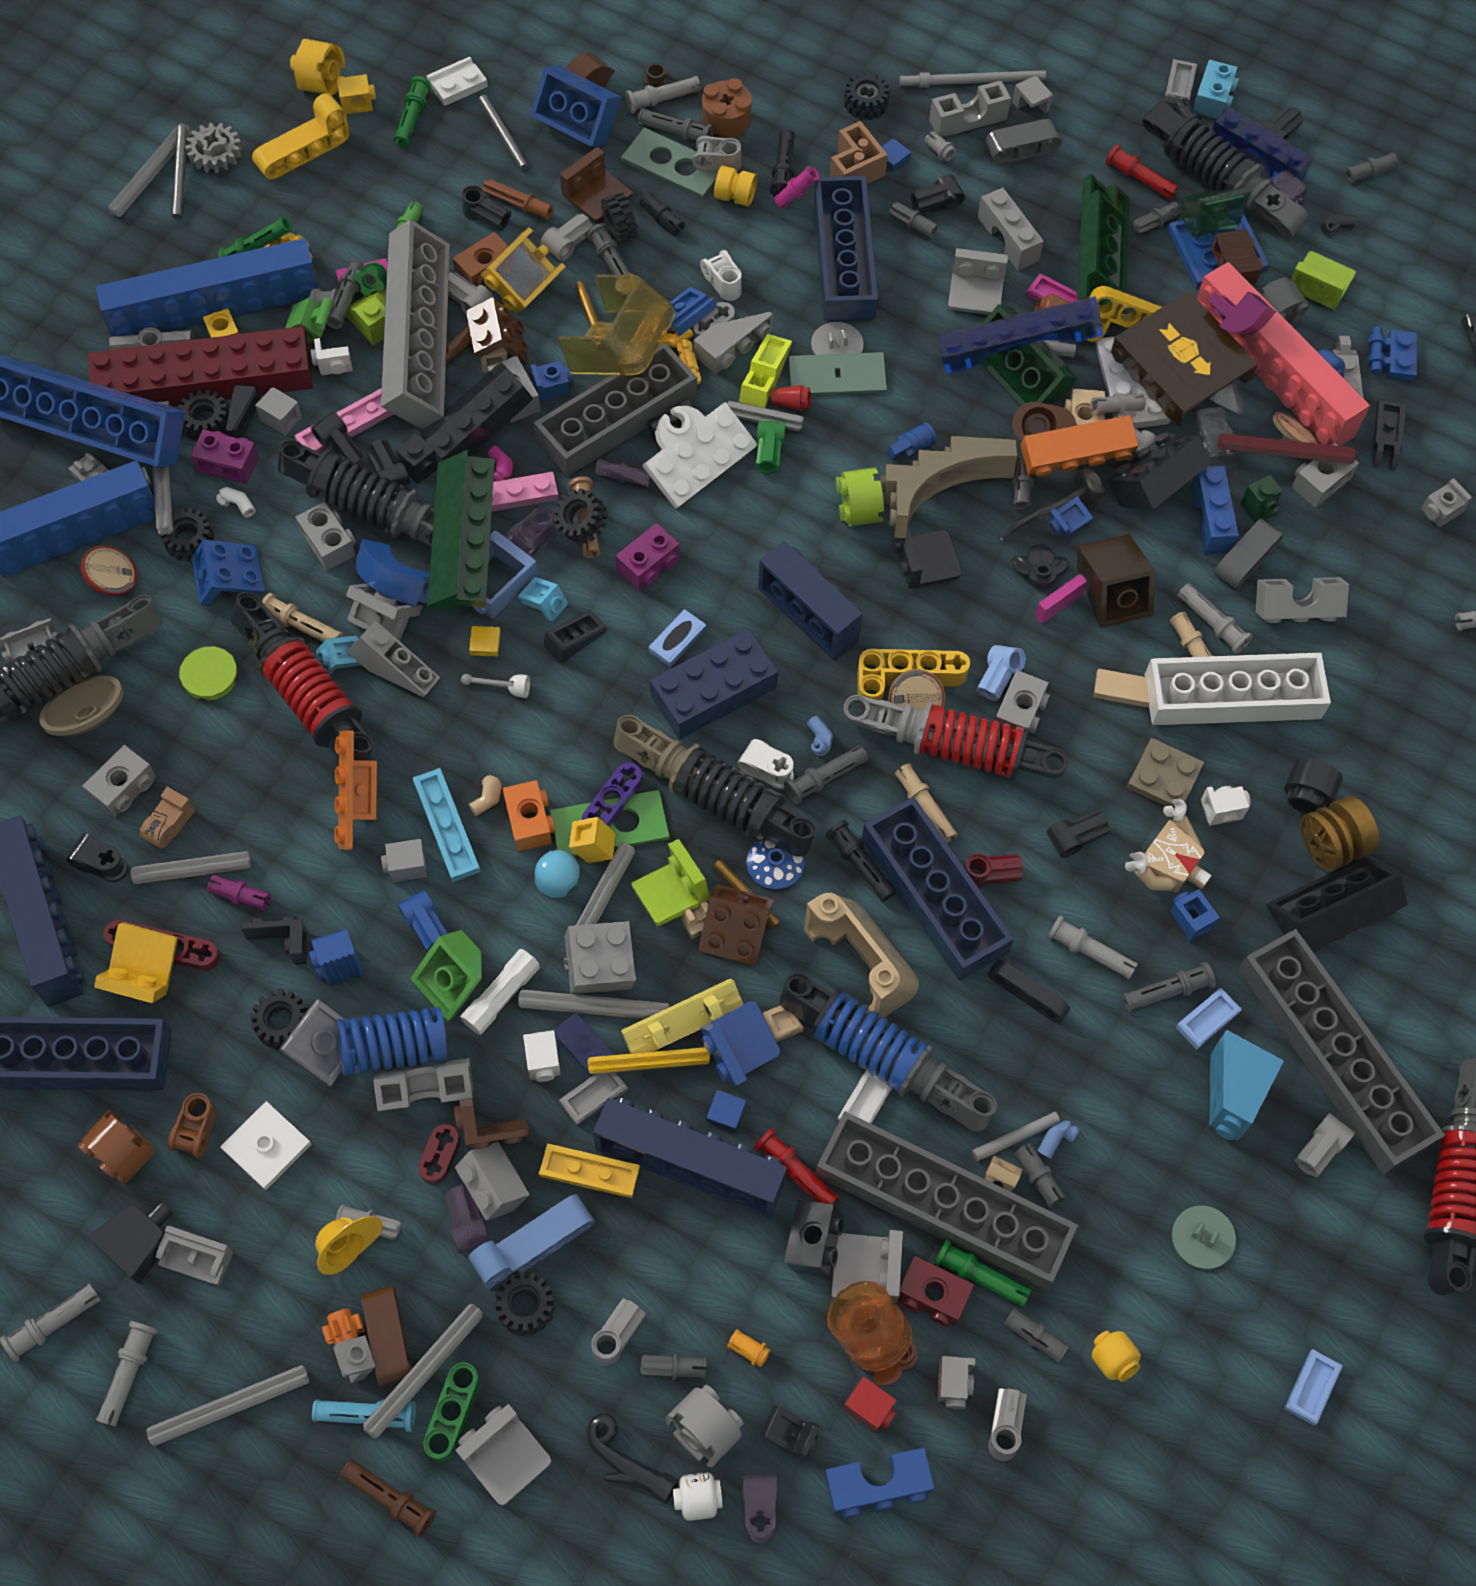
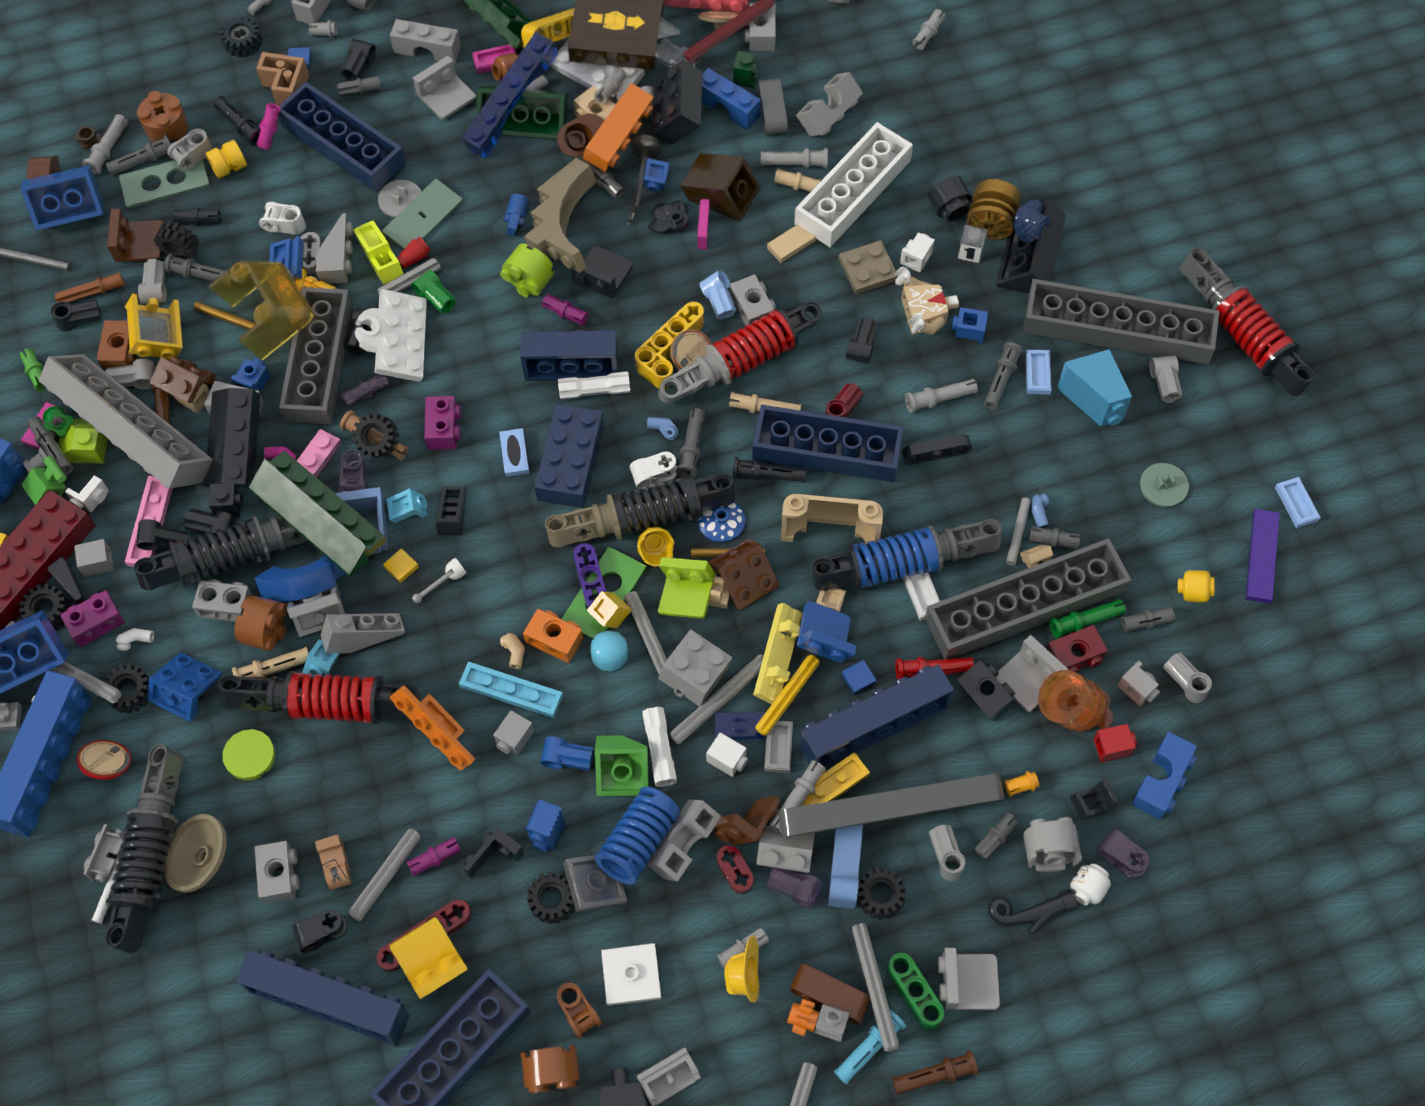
camera: 45 degrees left, 0 degrees up
none -> dark orange brick [234,595,287,651]
none -> magenta pin [542,294,589,326]
none -> white axle [558,372,630,400]
none -> yellow hair [637,527,674,567]
none -> light grey pin [769,760,826,834]
none -> dark grey beam [778,773,1005,838]
none -> clear brick [957,225,988,264]
none -> dark blue hair [1014,199,1051,243]
none -> dark purple tile [1245,508,1280,604]

